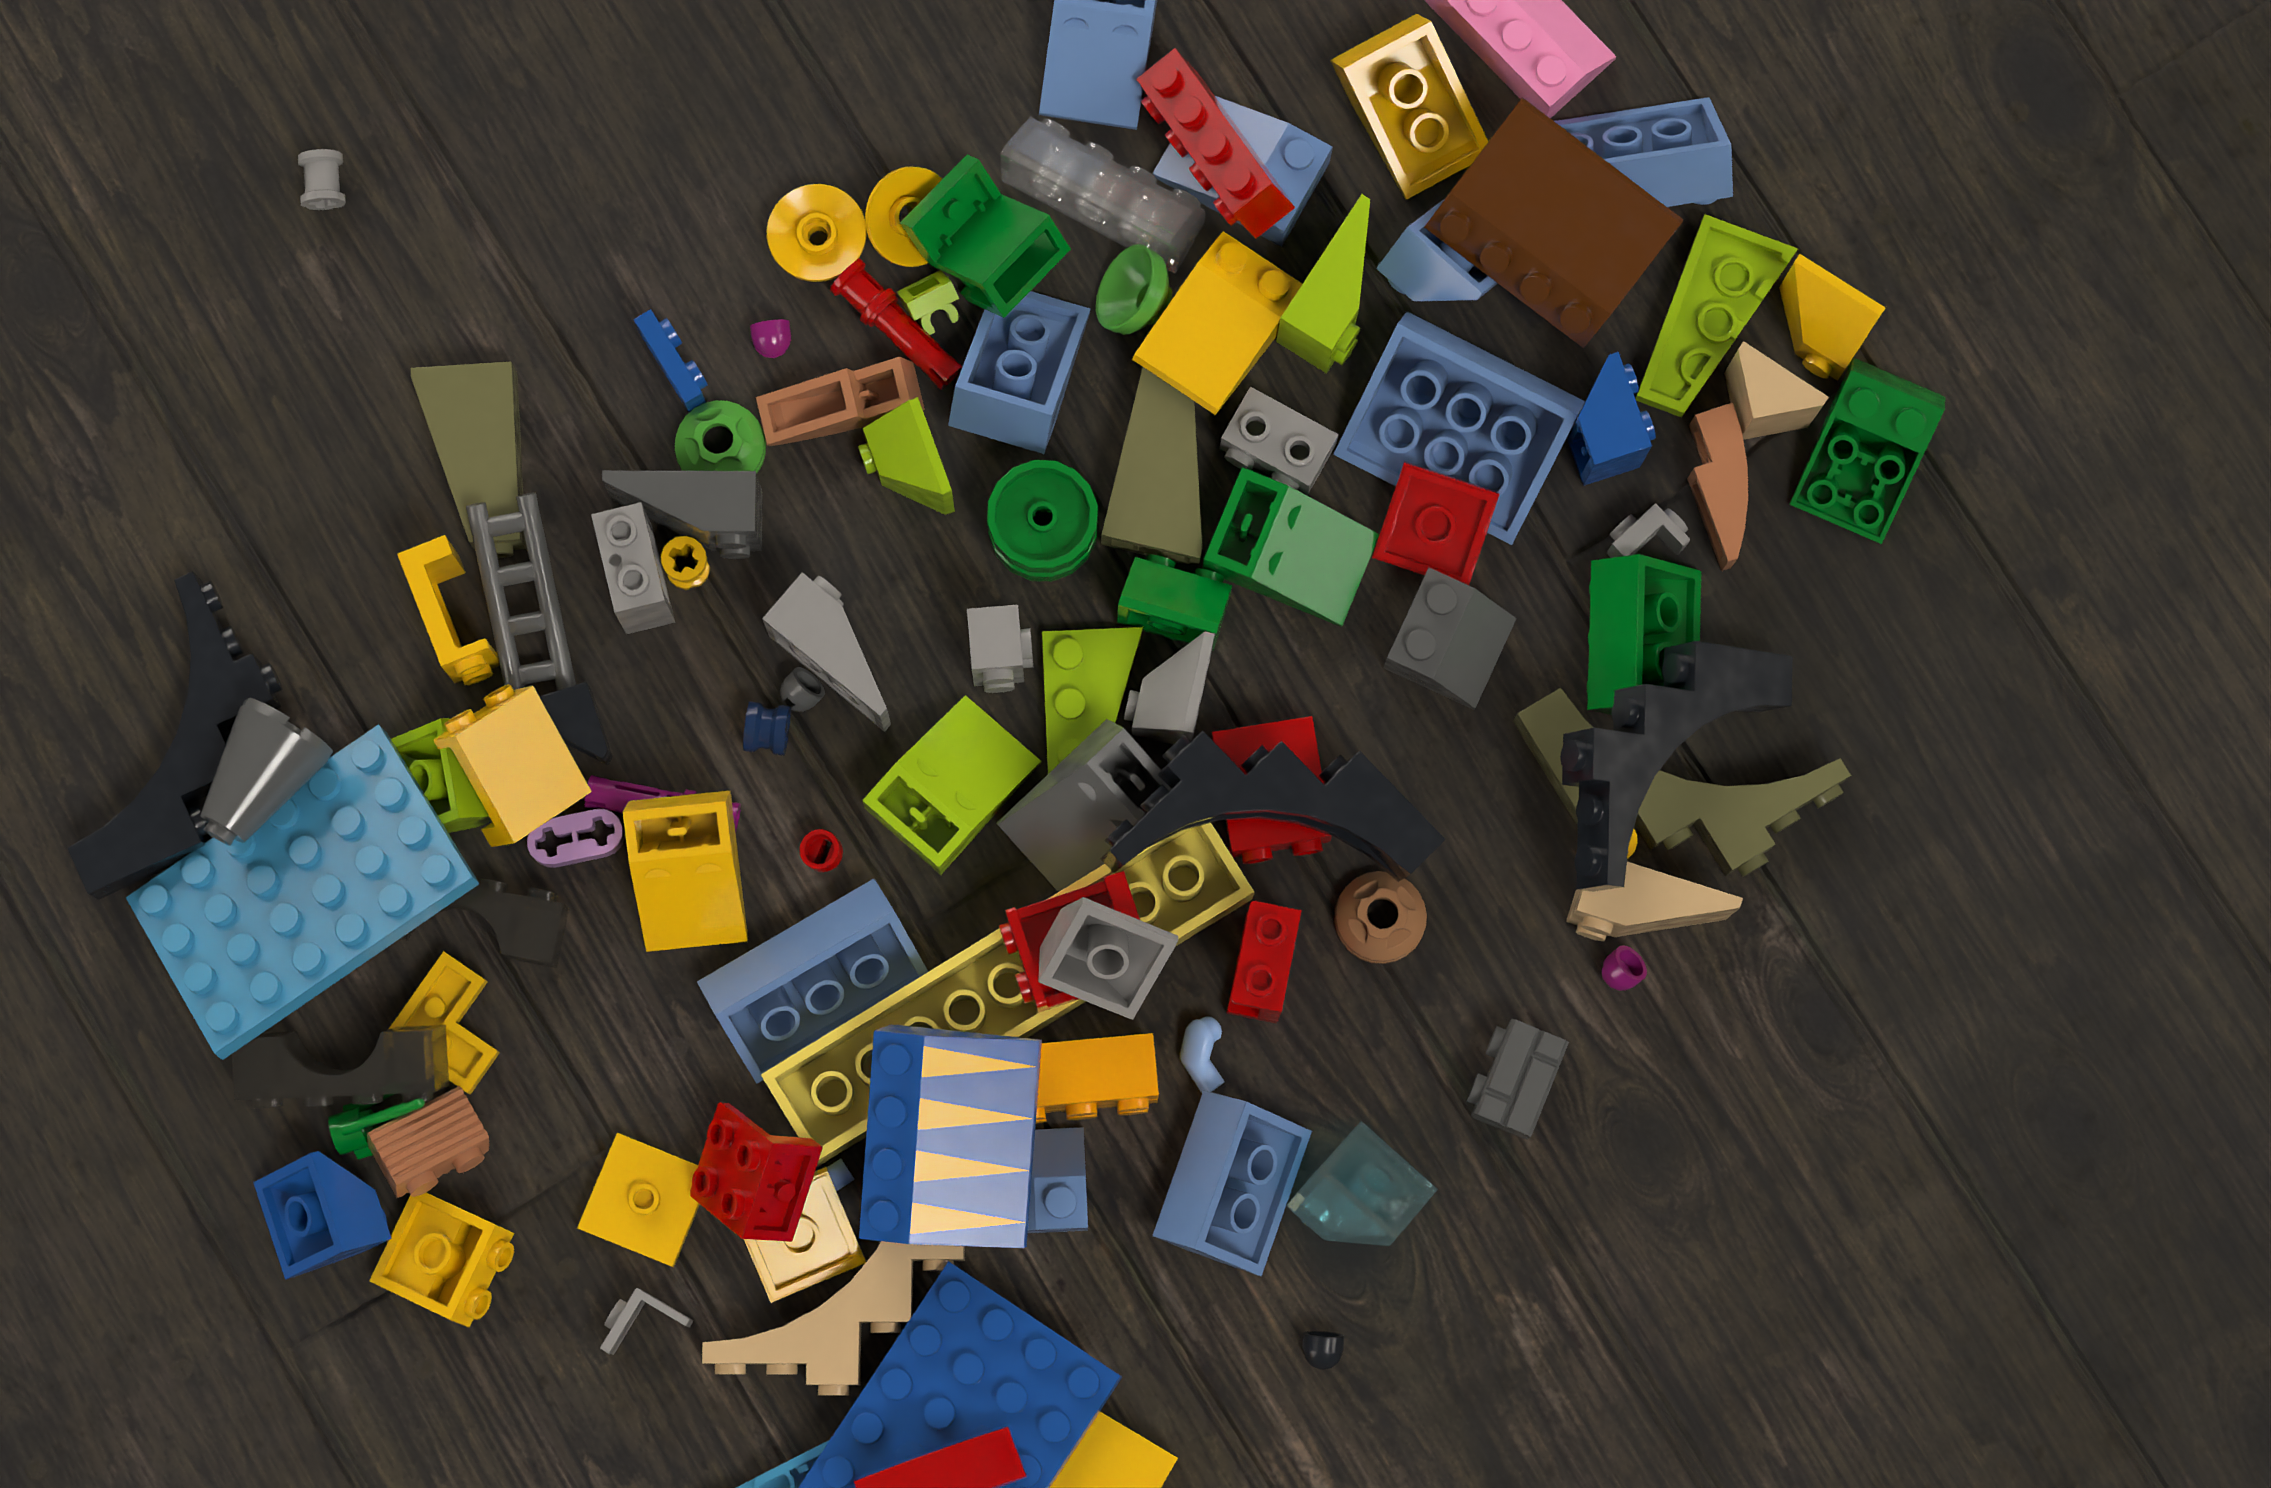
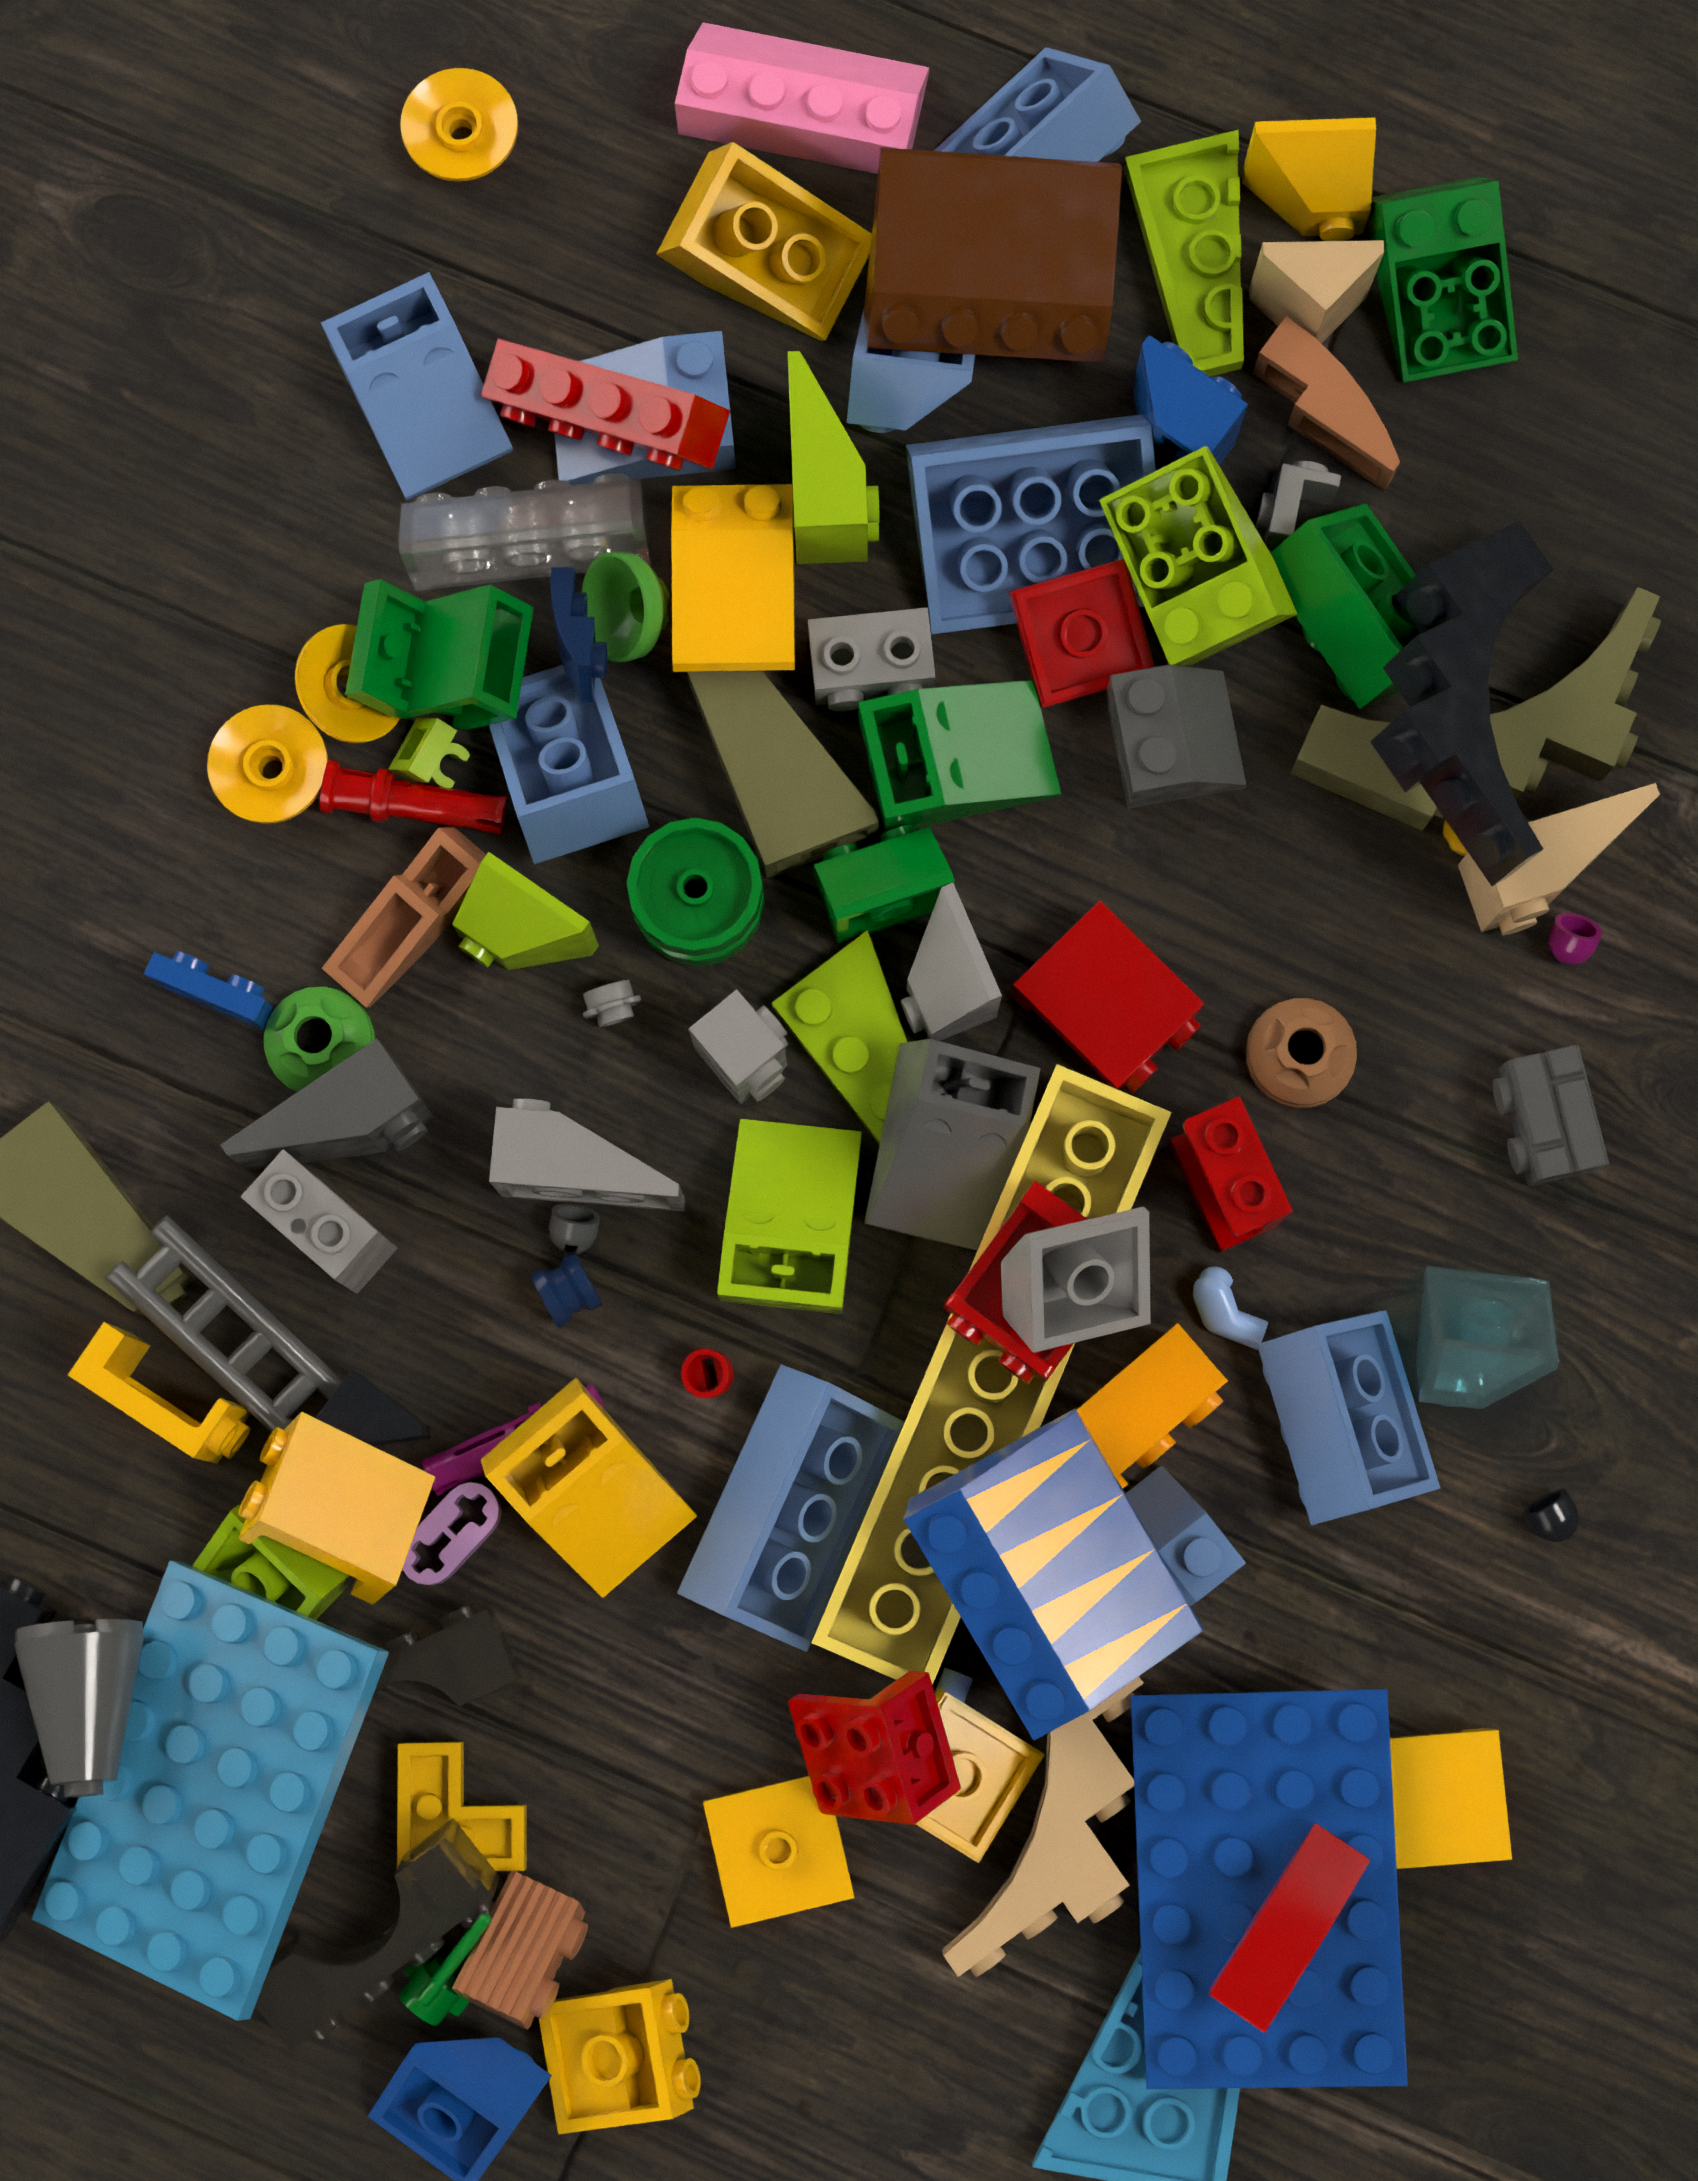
camera: 30 degrees left, 0 degrees up
light grey bracket [600,1288,693,1355] -> none
yellow bush [661,536,710,590] -> none
magenta hinge [750,319,791,358] -> none
black arch [1100,731,1446,882] -> none
none -> dark blue slope [550,567,608,702]
none -> light grey plate [582,980,641,1028]
none -> lime slope [1099,446,1297,666]

